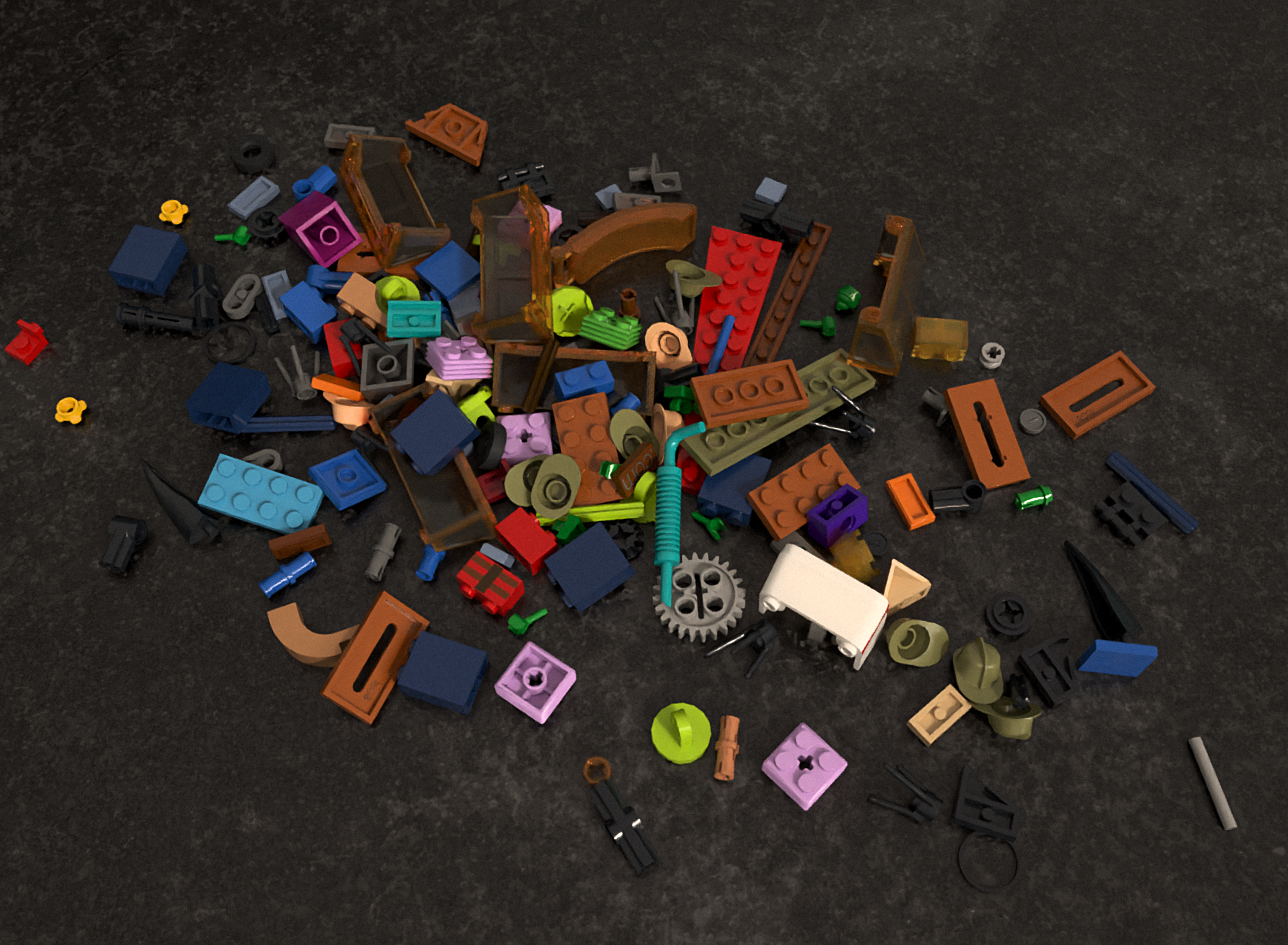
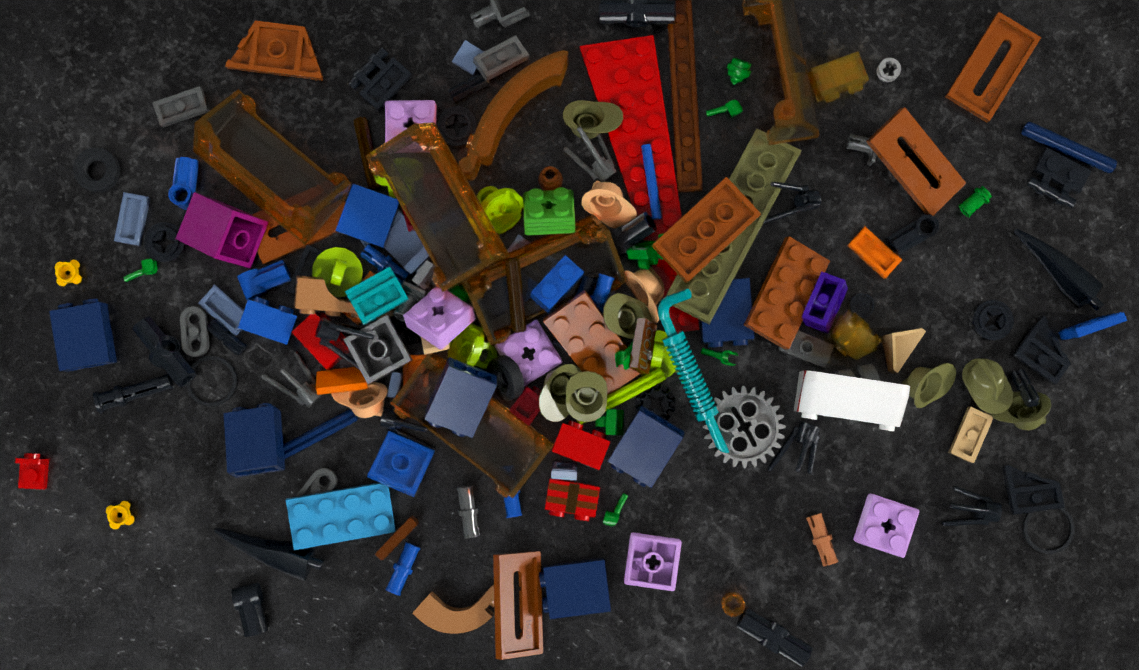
camera: 25 degrees left, 25 degrees up
lime tile [651,703,711,764] -> none
dark grey piece [1018,409,1046,434] -> none

